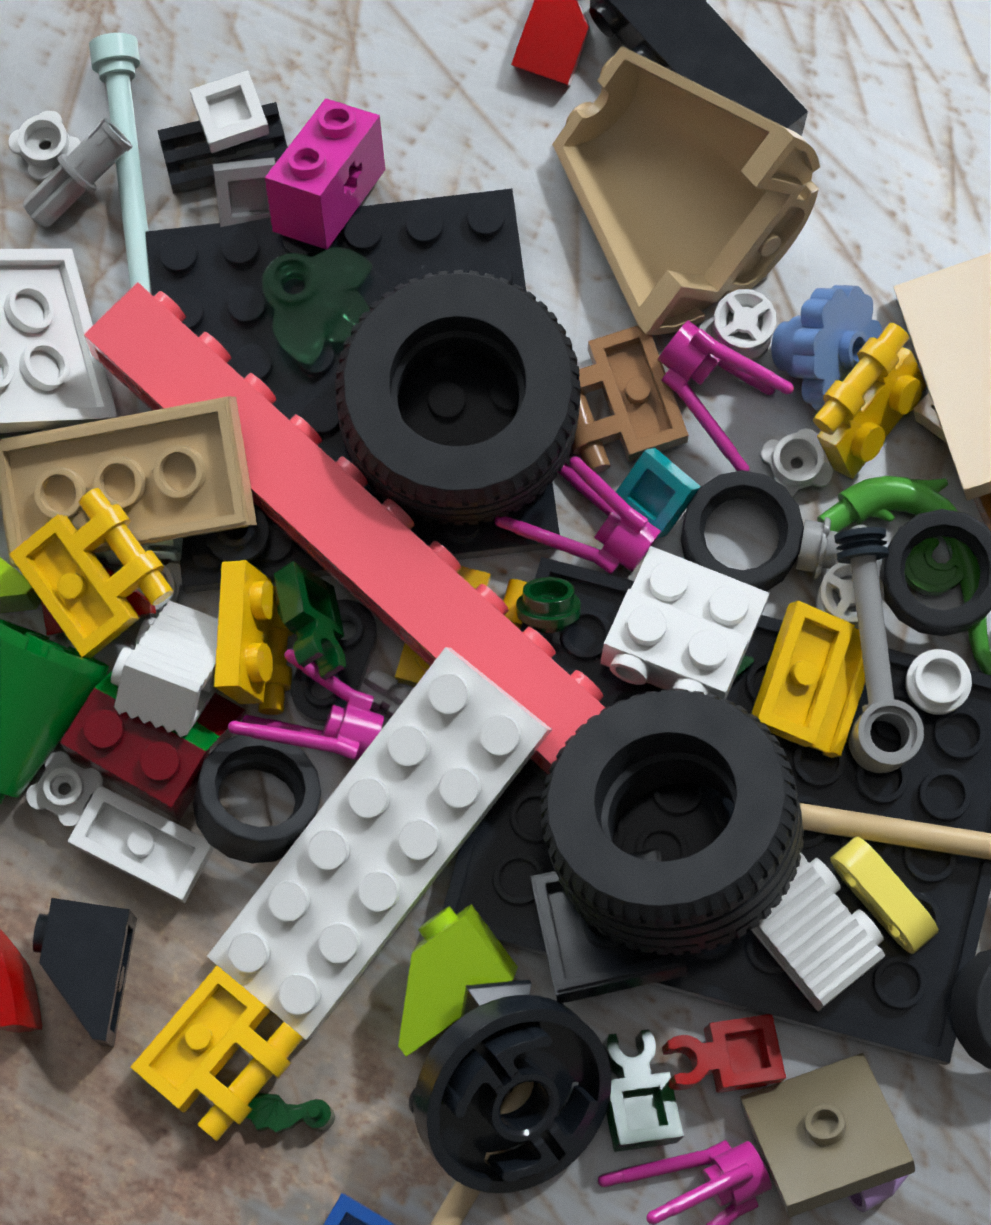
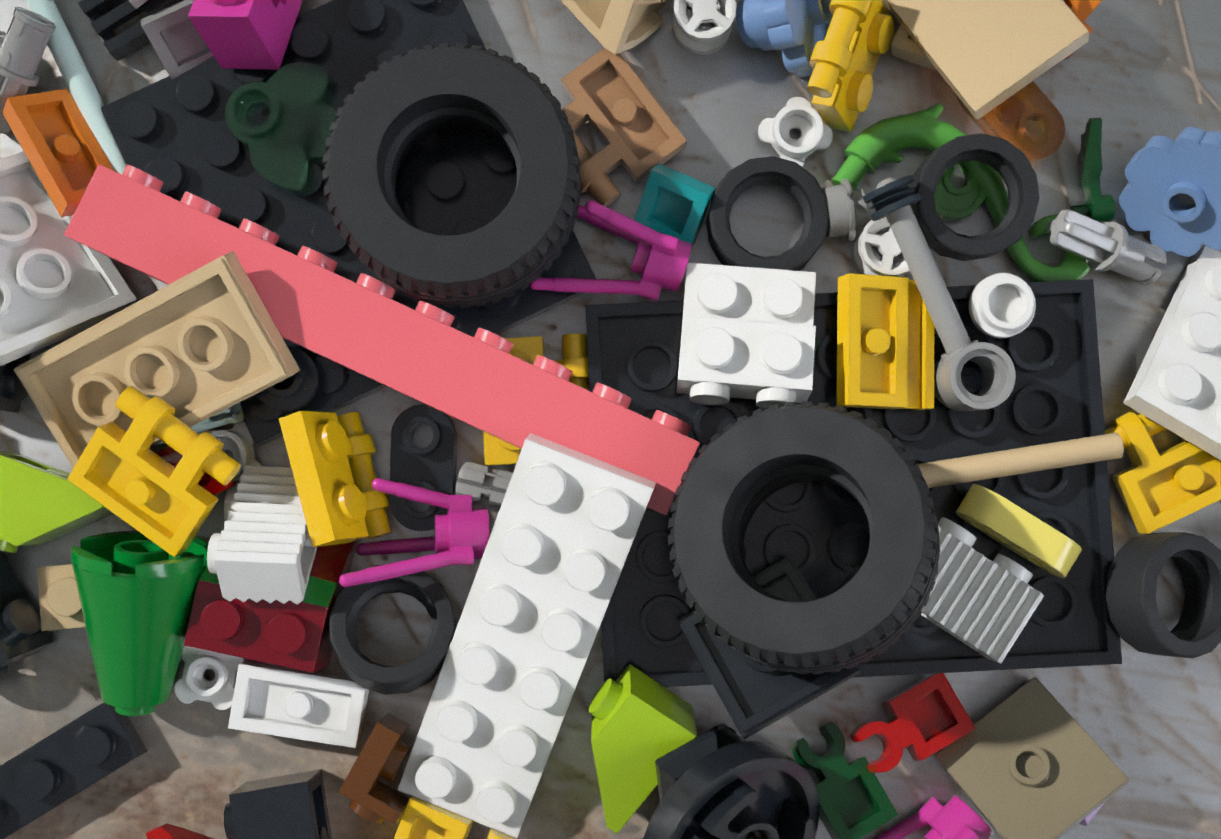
camera: 15 degrees left, 10 degrees up
dark green plate [274,561,346,680] -> none
dark green plate [516,577,581,633] -> none
dark pink plant [657,320,794,471] -> none
none -> orange plate [2,88,115,218]
none -> reddish brown bracket [338,712,411,824]

